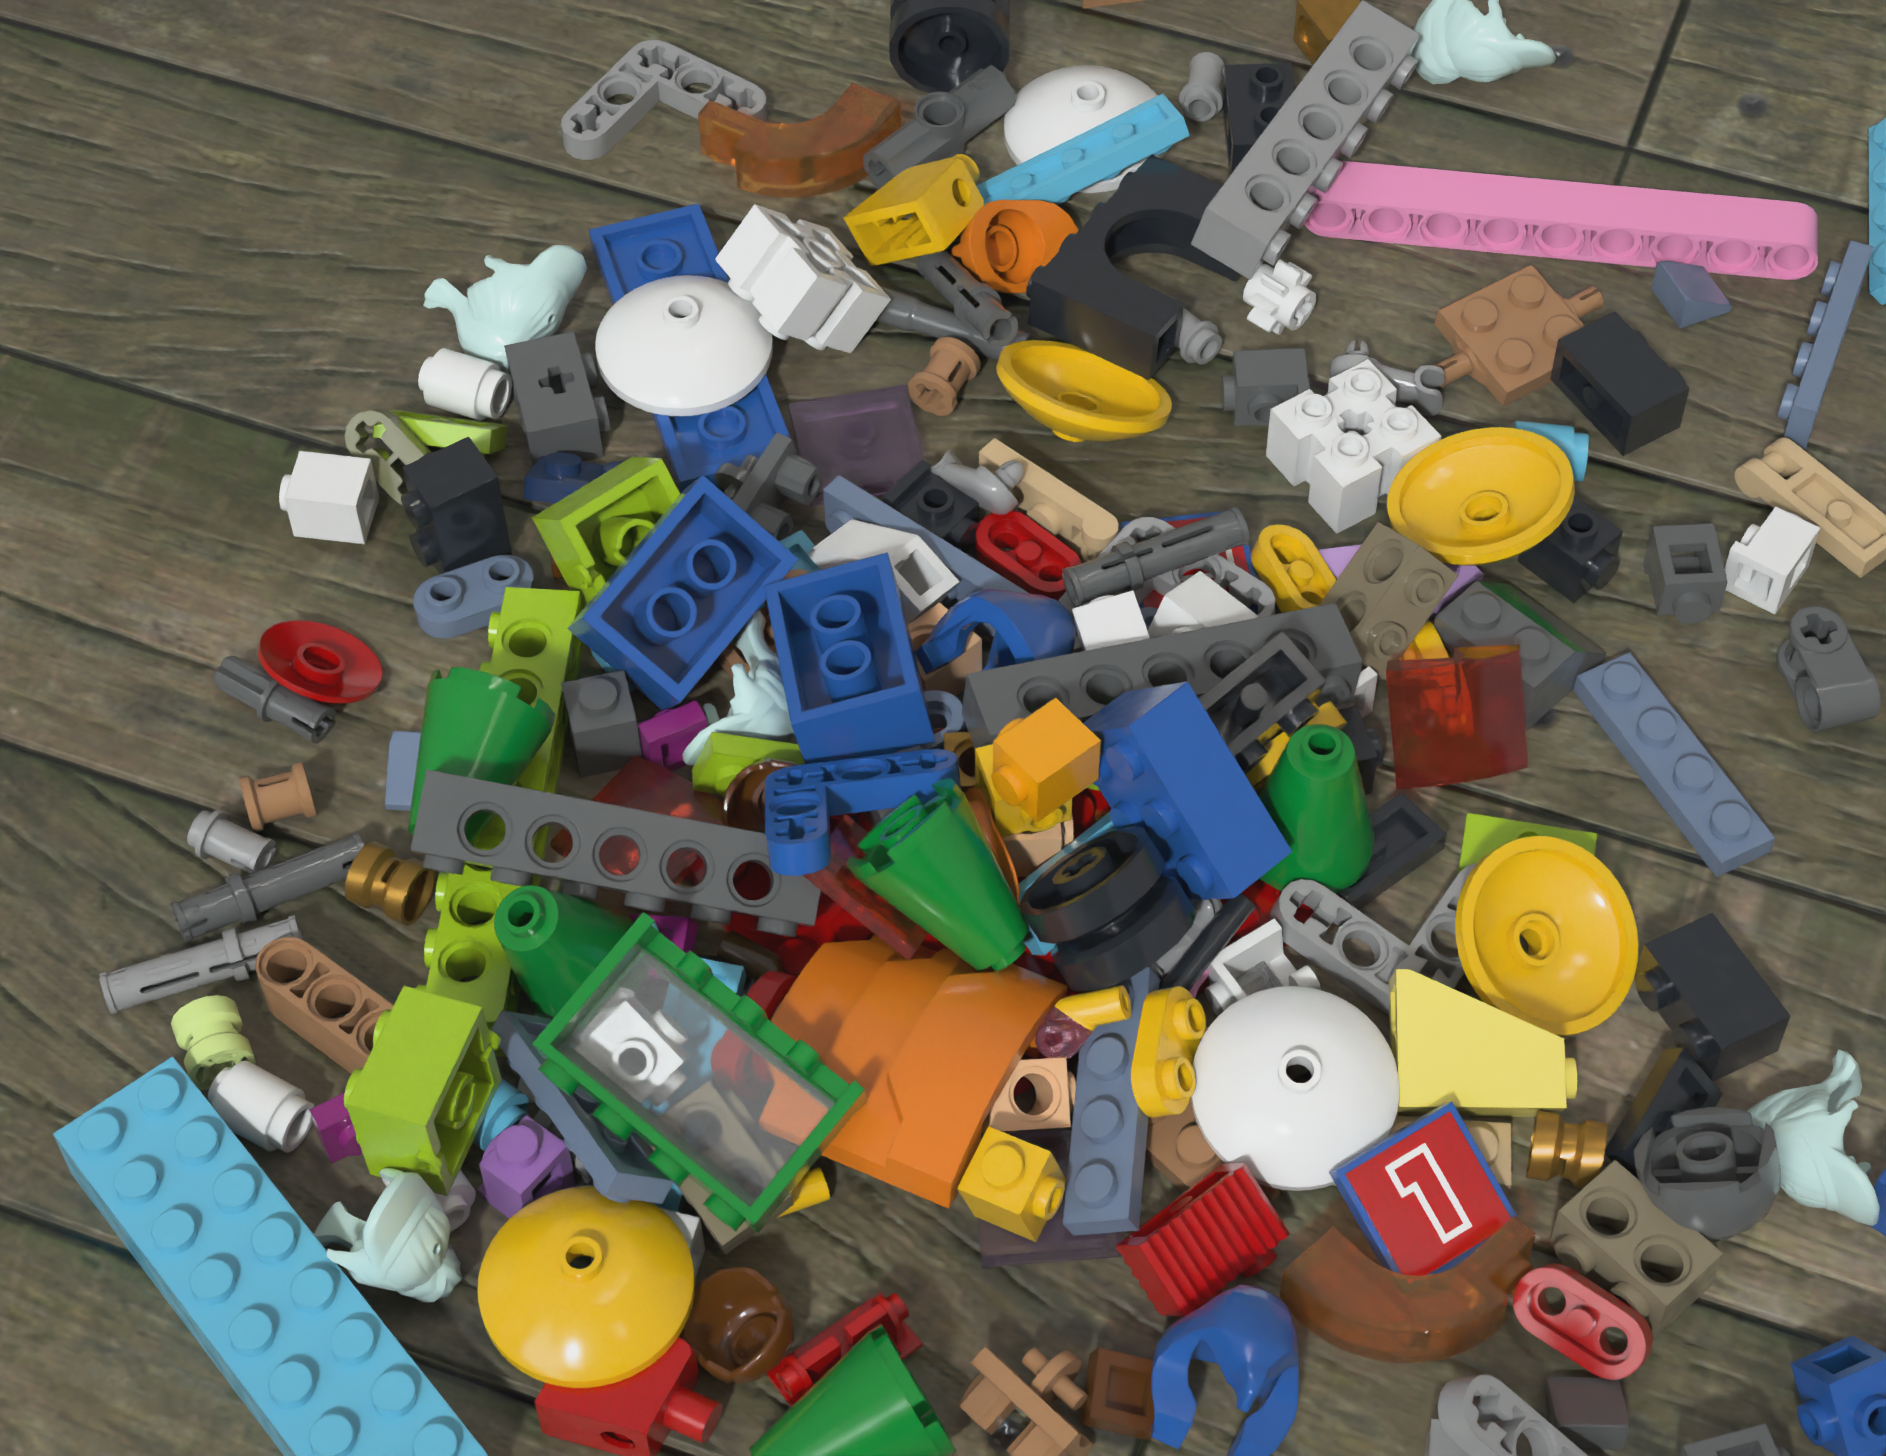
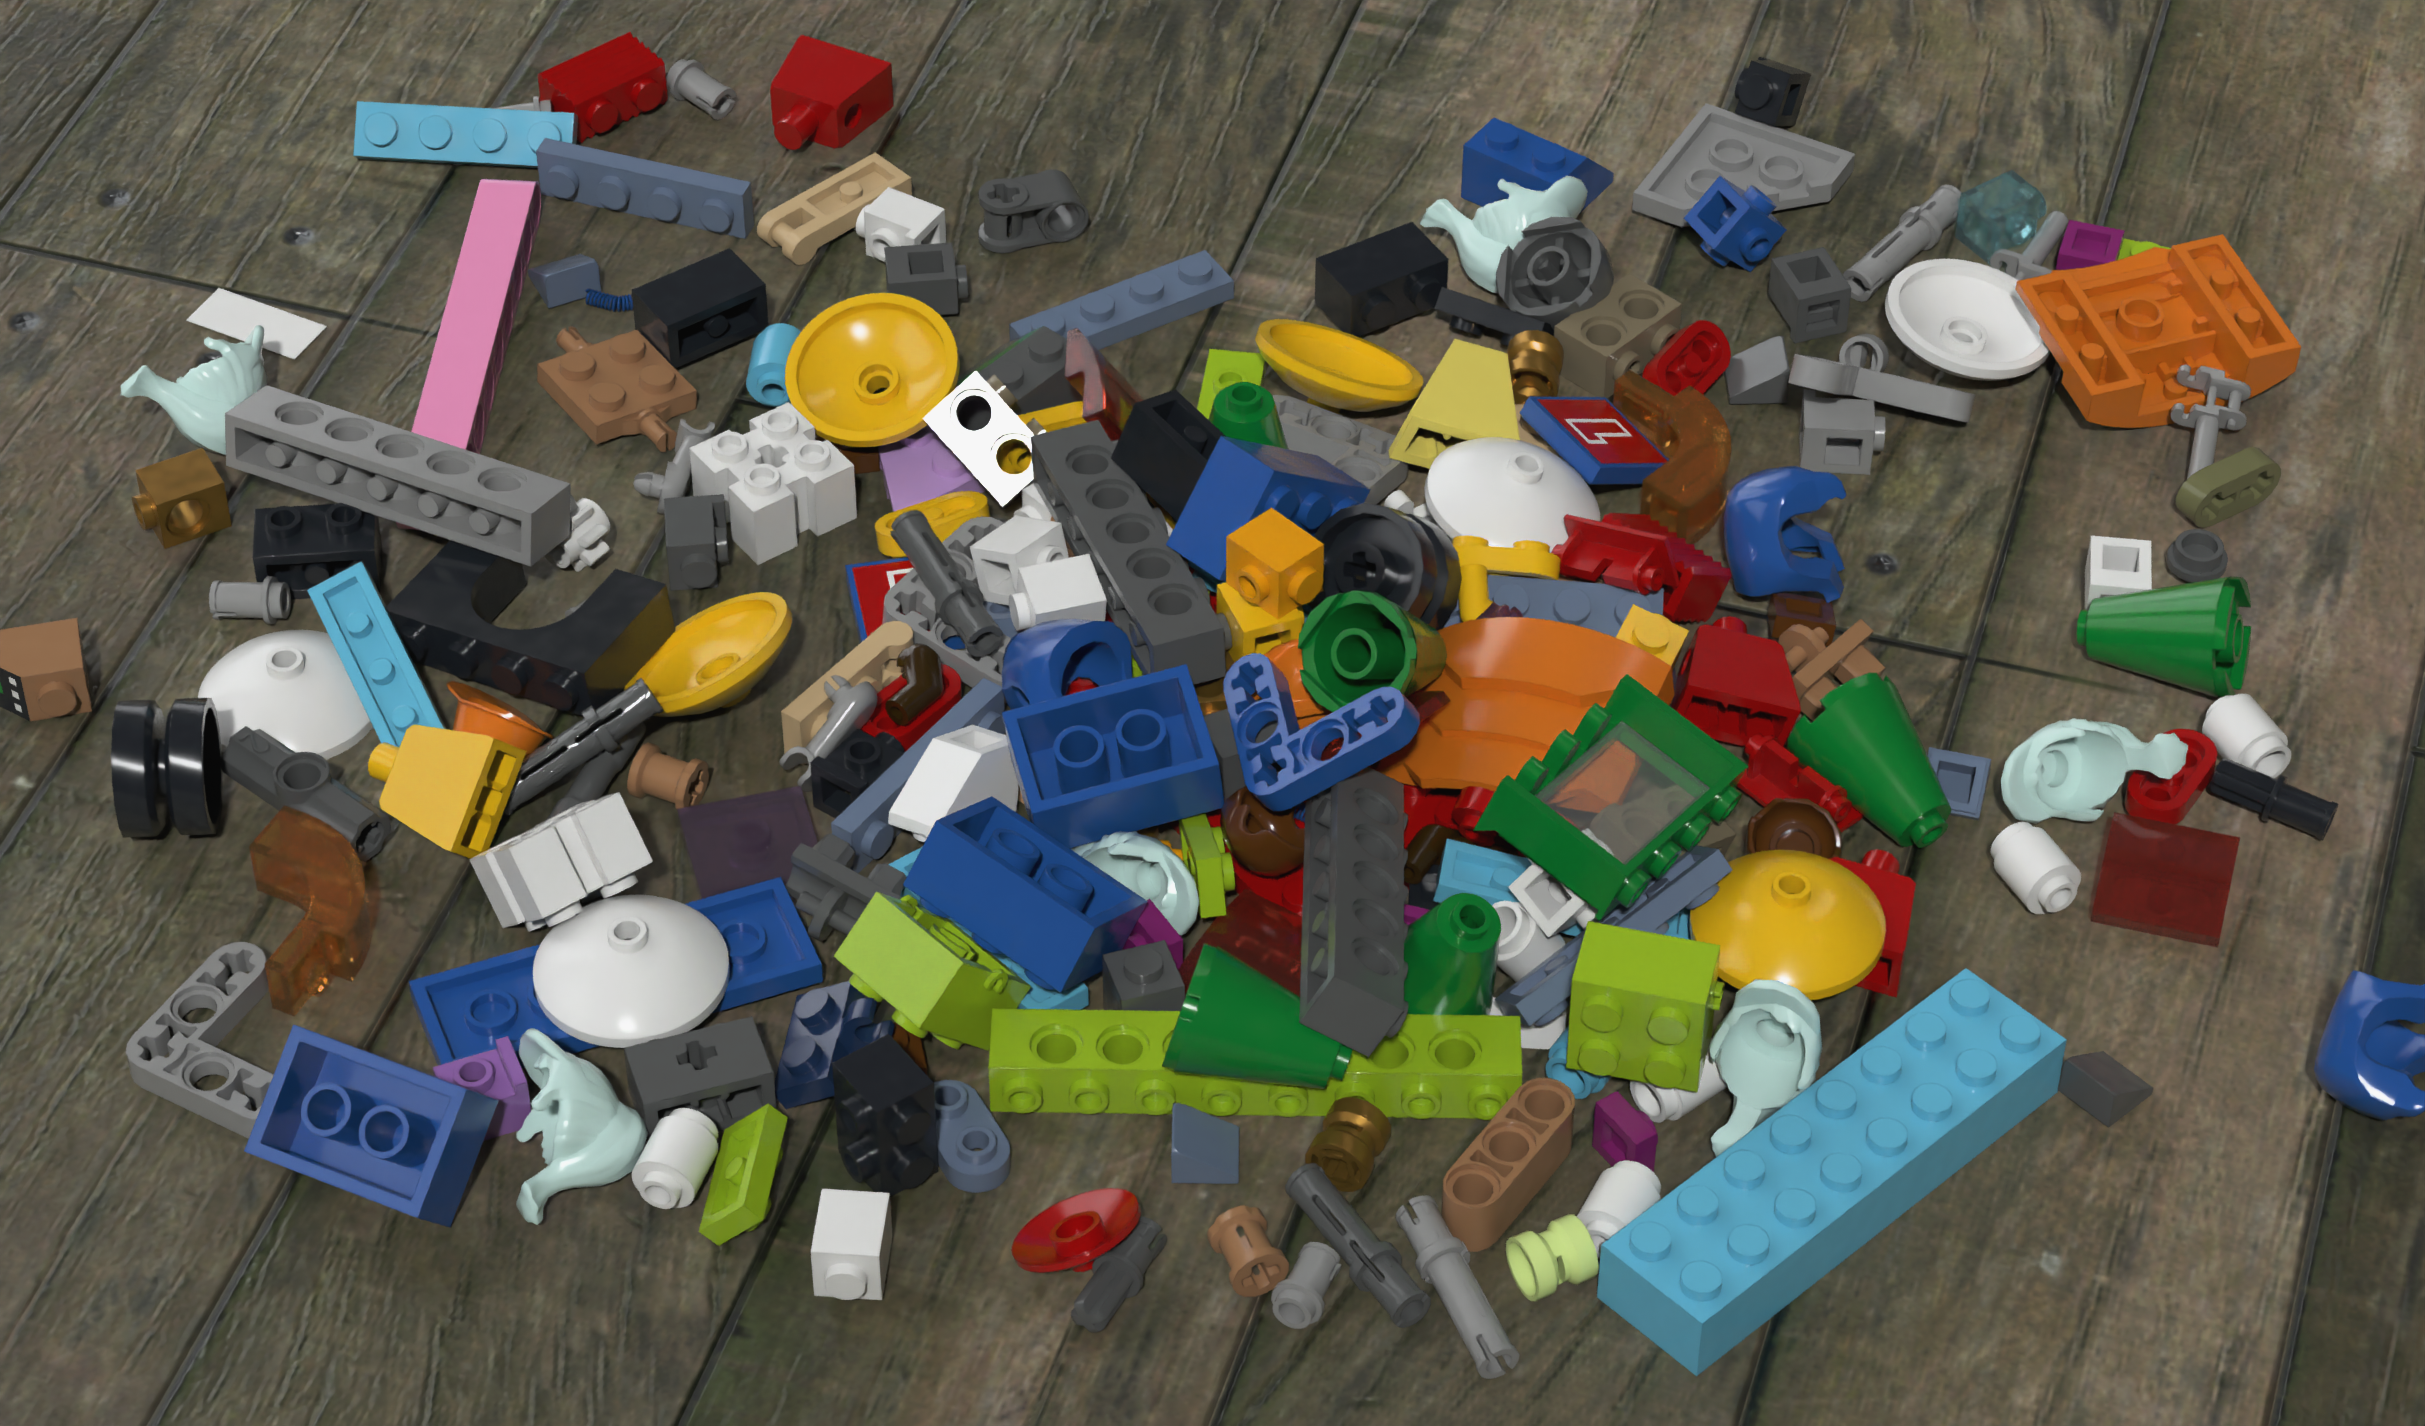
camera: 95 degrees left, 10 degrees down
olive beam [344,409,431,506] -> none
none -> white sticker [186,288,327,360]
none -> blue brick [244,1024,499,1227]
none -> medium lavender brick [433,1036,531,1141]
none -> blue leg [585,288,633,312]
none -> dark brown arm [885,643,944,726]
none -> red hinge [1551,514,1680,595]
none -> red torso [1671,616,1801,747]

